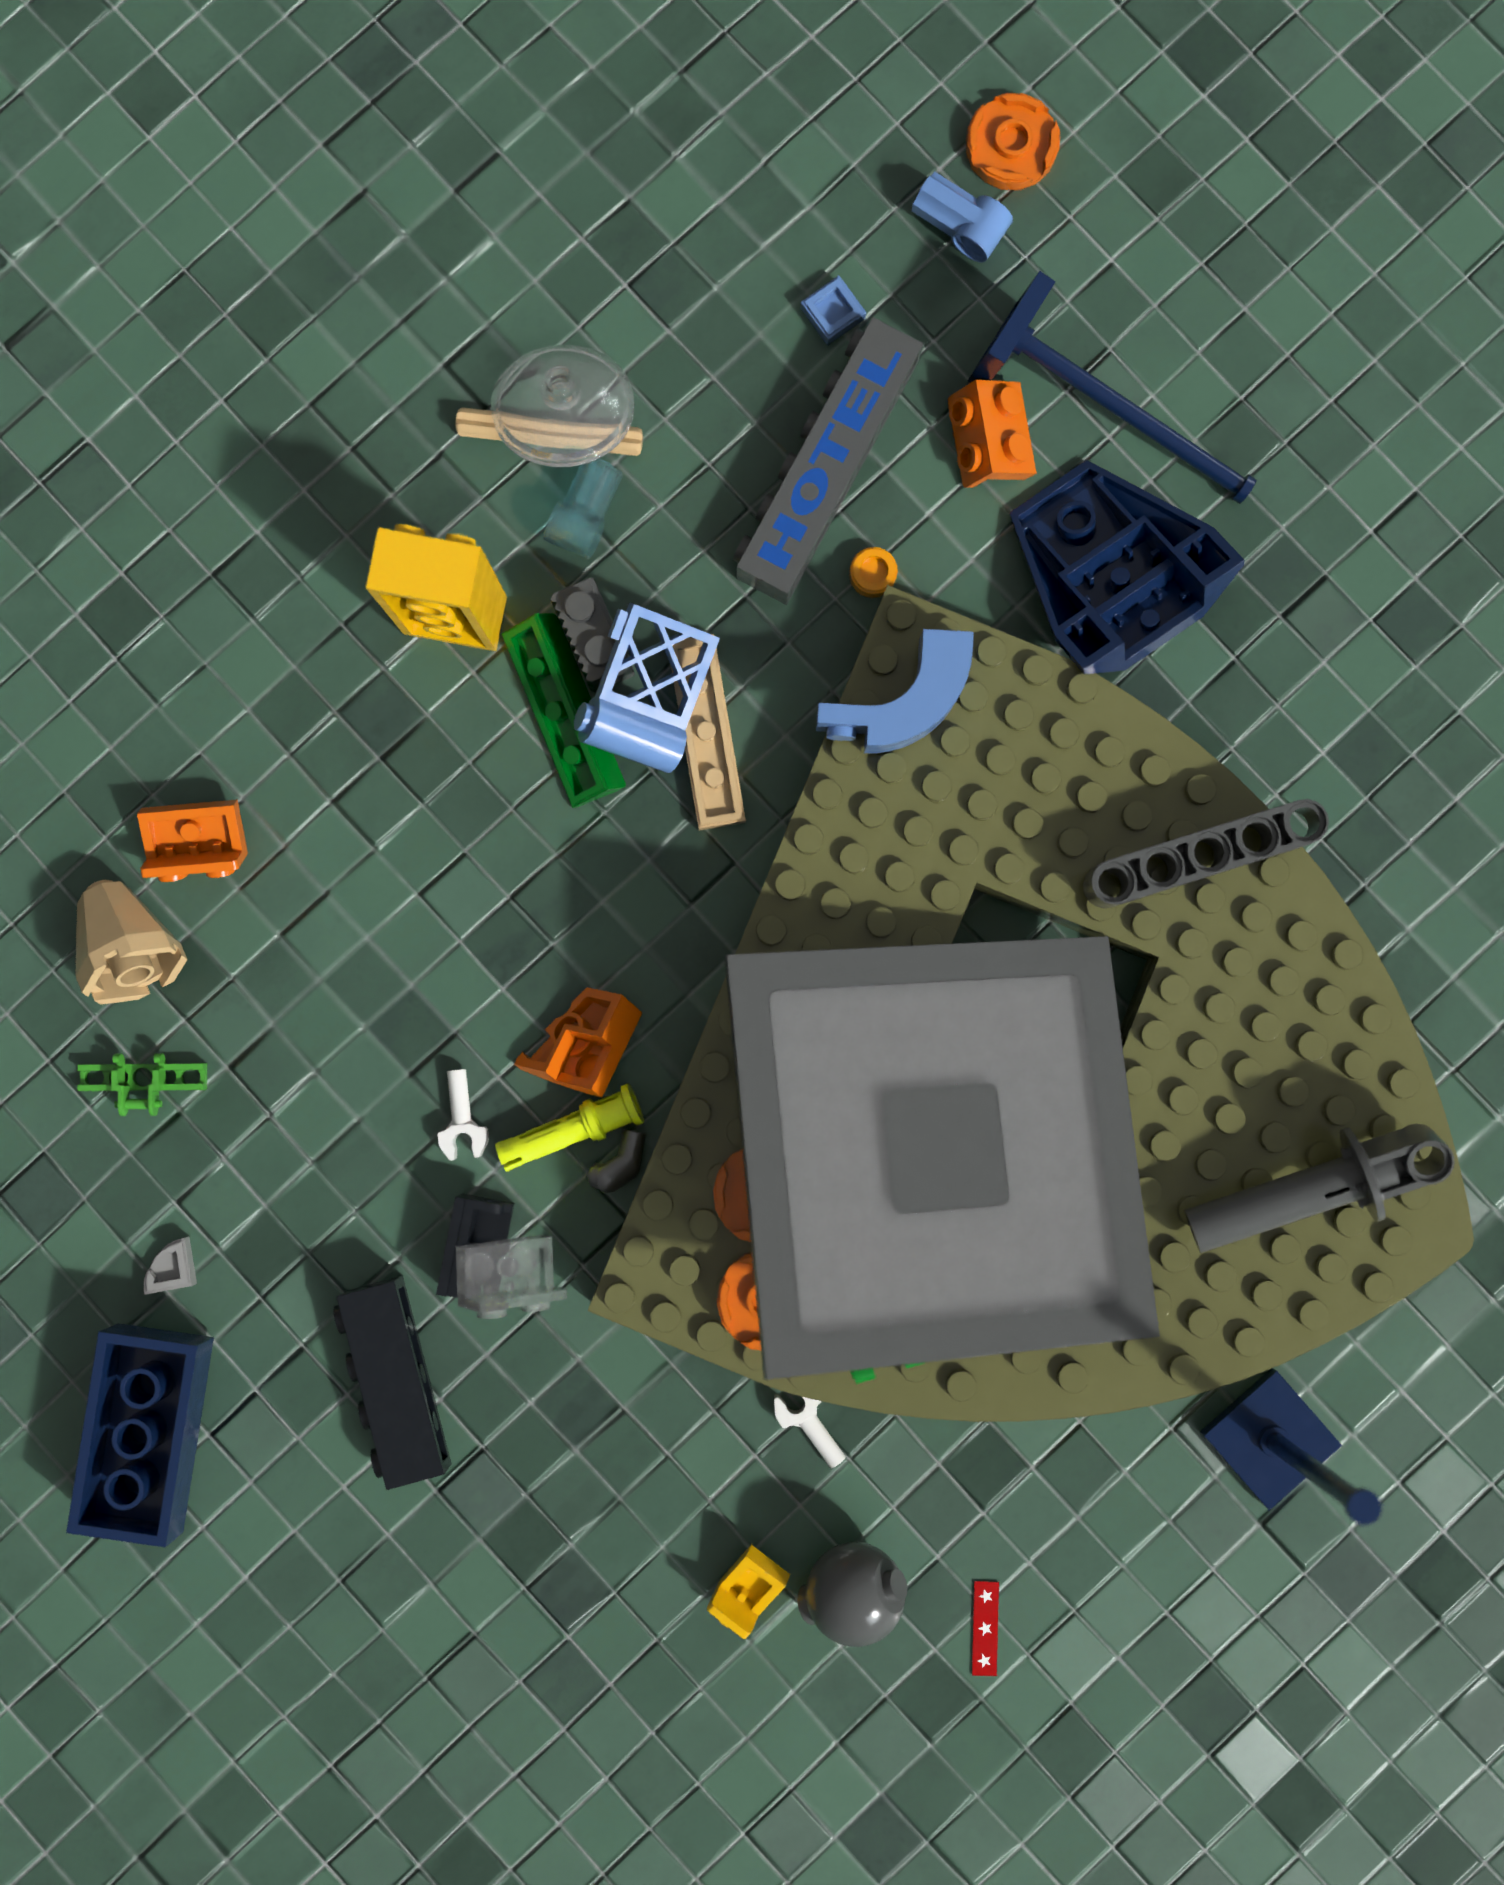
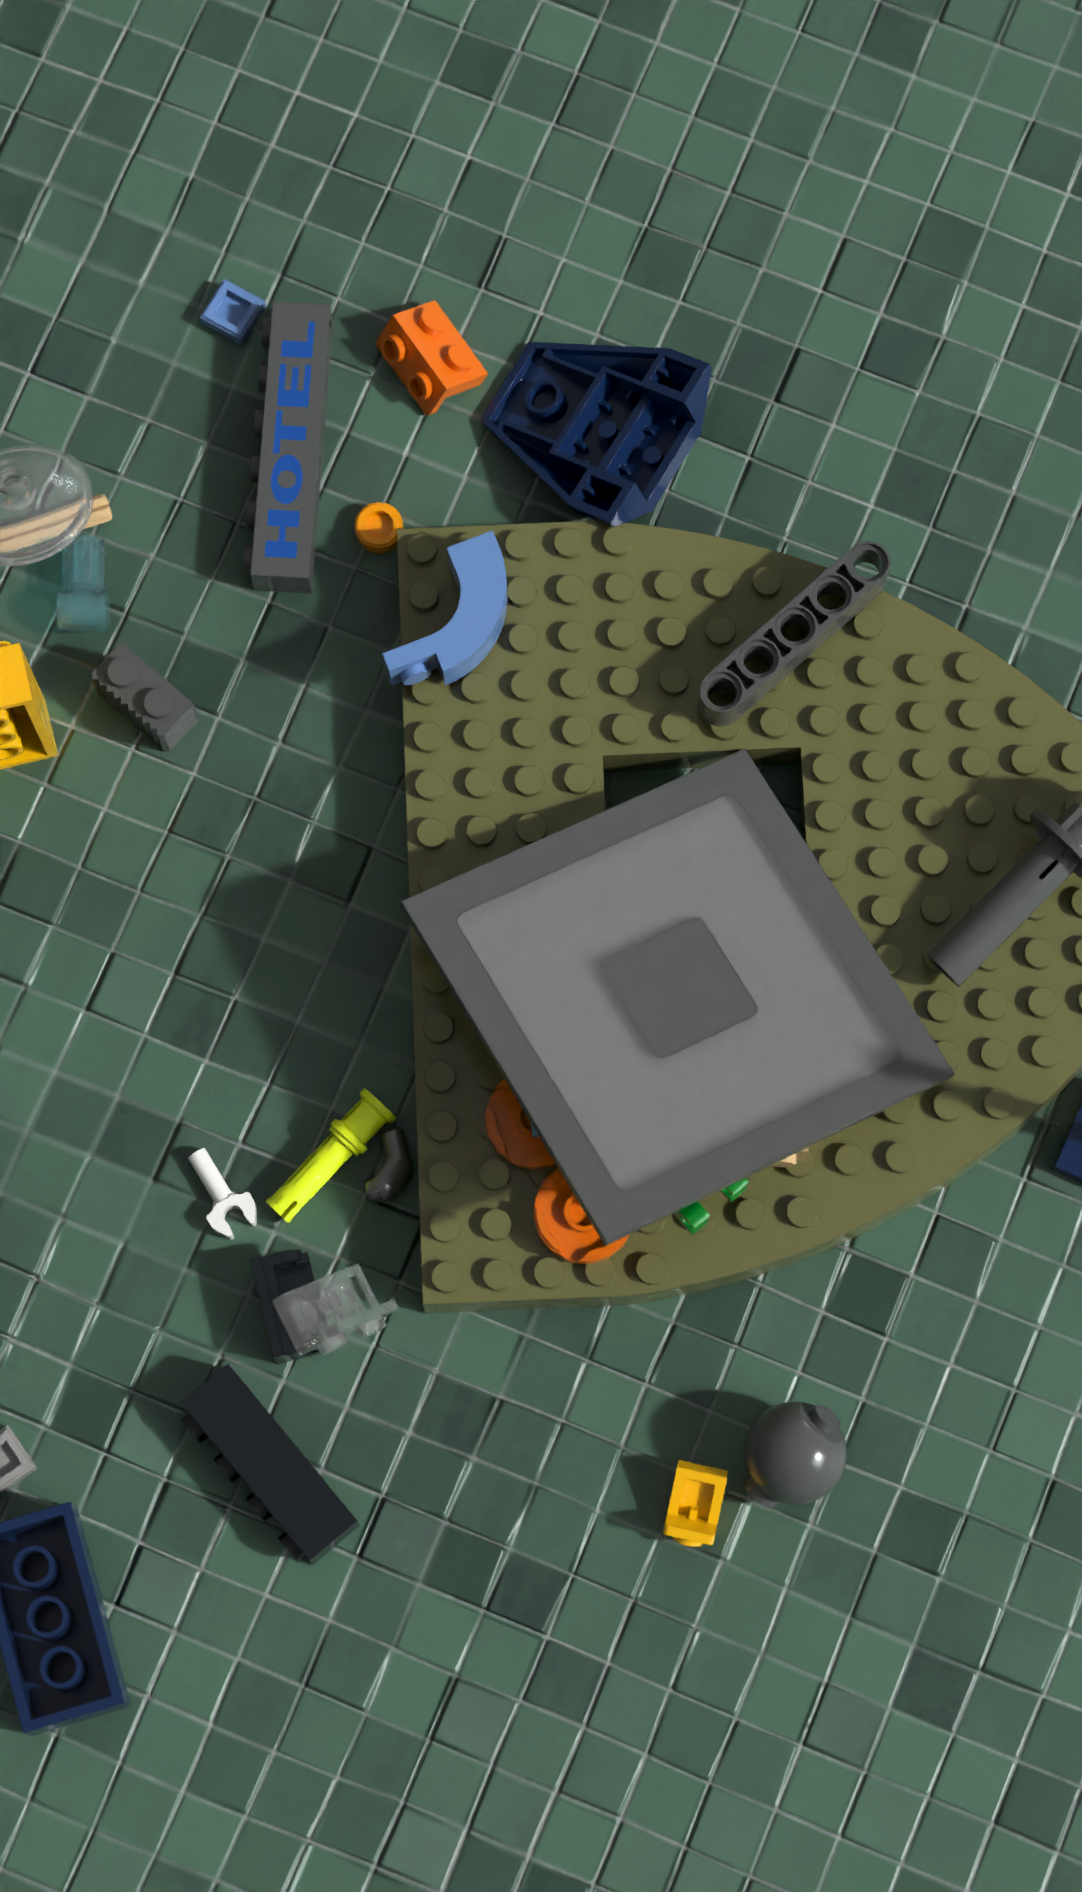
camera: 20 degrees left, 10 degrees down
green slope [502,613,626,808] -> none
orange slope [514,987,643,1098] -> none
medium blue piece [574,603,720,773] -> none
tan tile [671,634,746,831] -> none
white bar [774,1394,846,1469] -> none
medium blue piece [912,172,1013,263] -> none
orange tile [966,93,1060,190] -> none
dark blue tile [967,271,1257,504] -> none
red sticker [972,1581,999,1676] -> none

